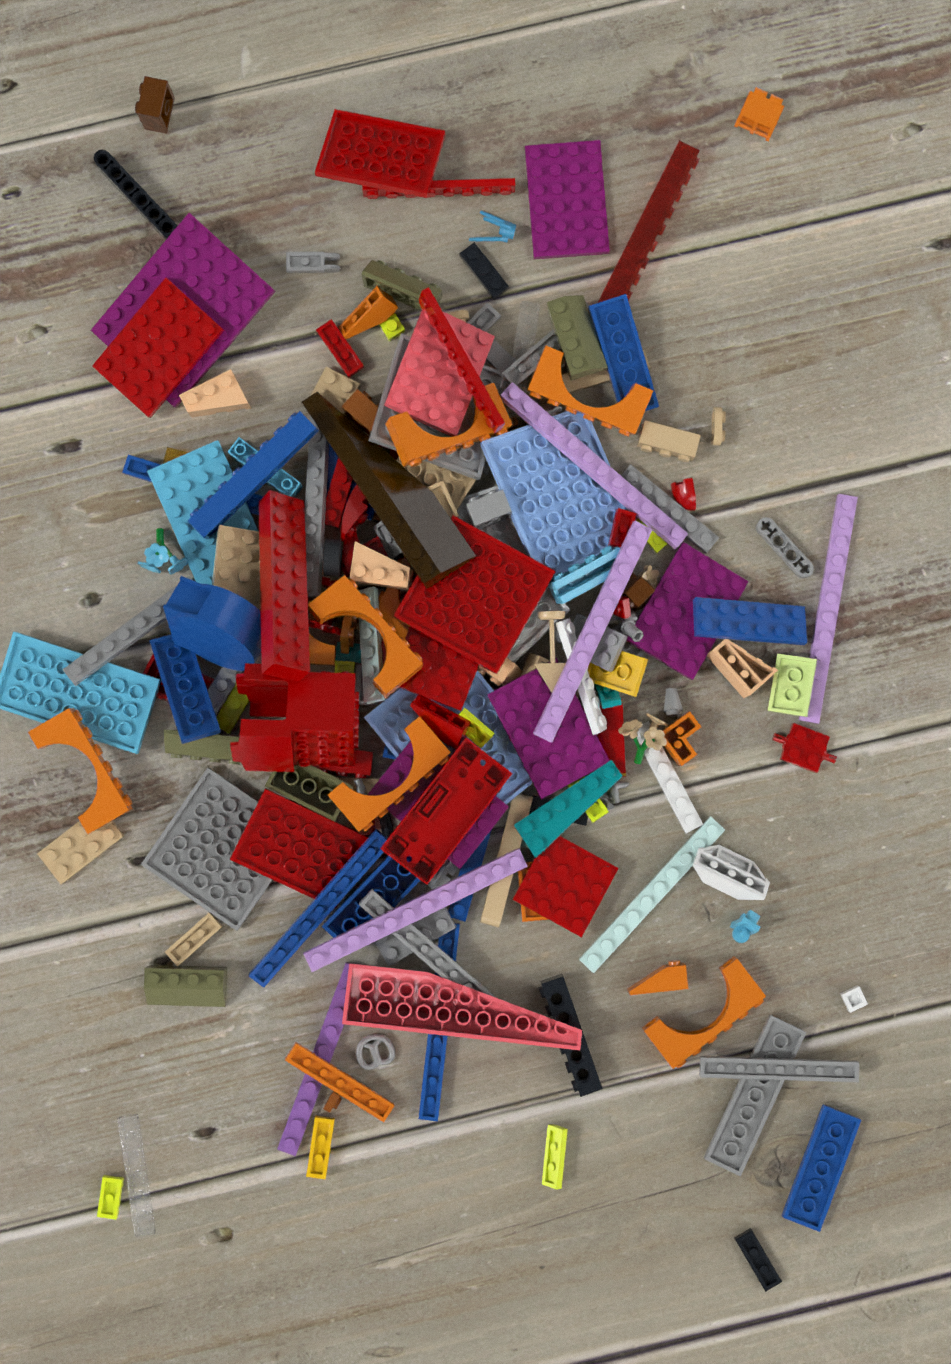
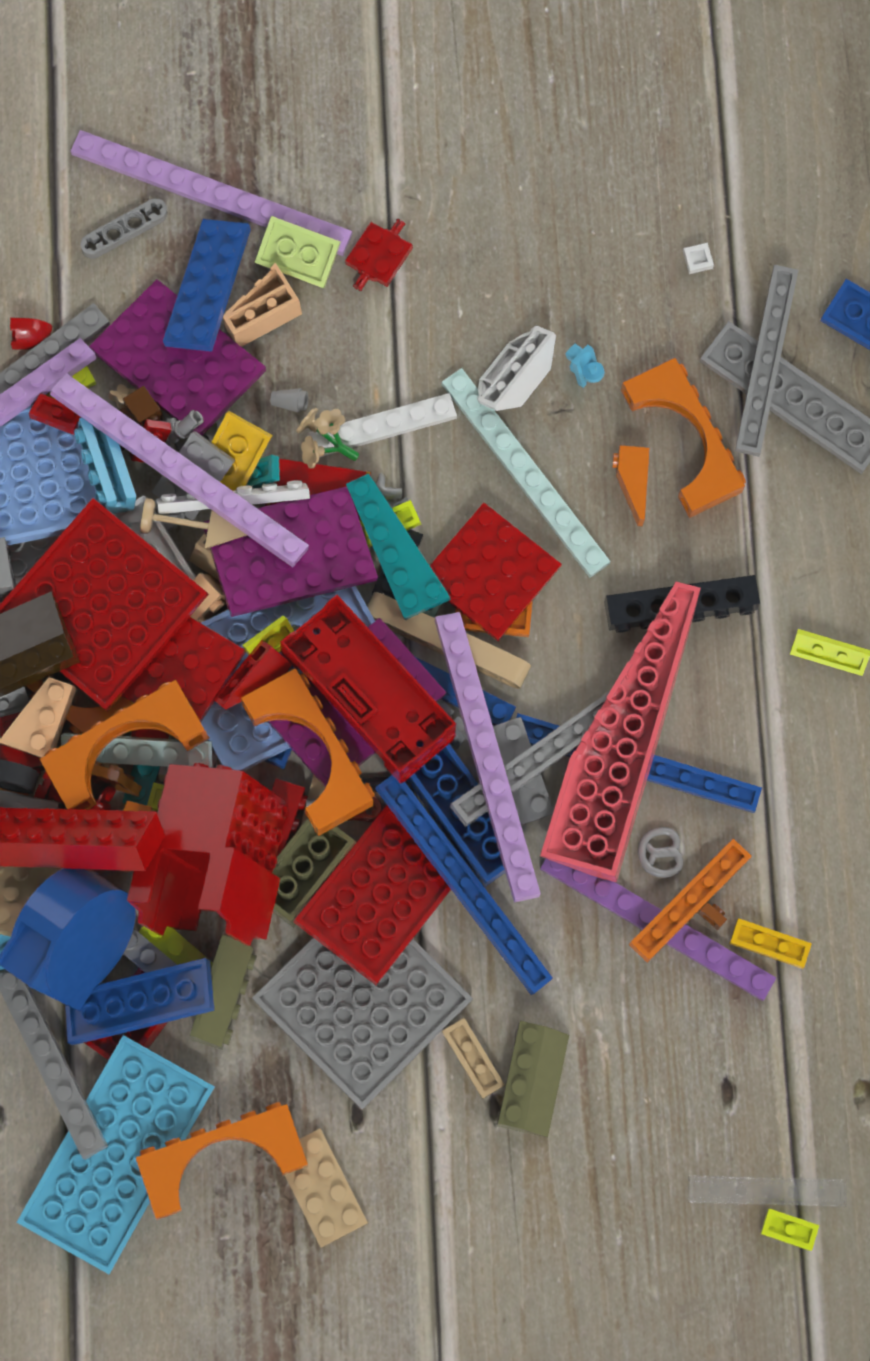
camera: 80 degrees left, 10 degrees down
orange brick [662,711,701,766] -> none

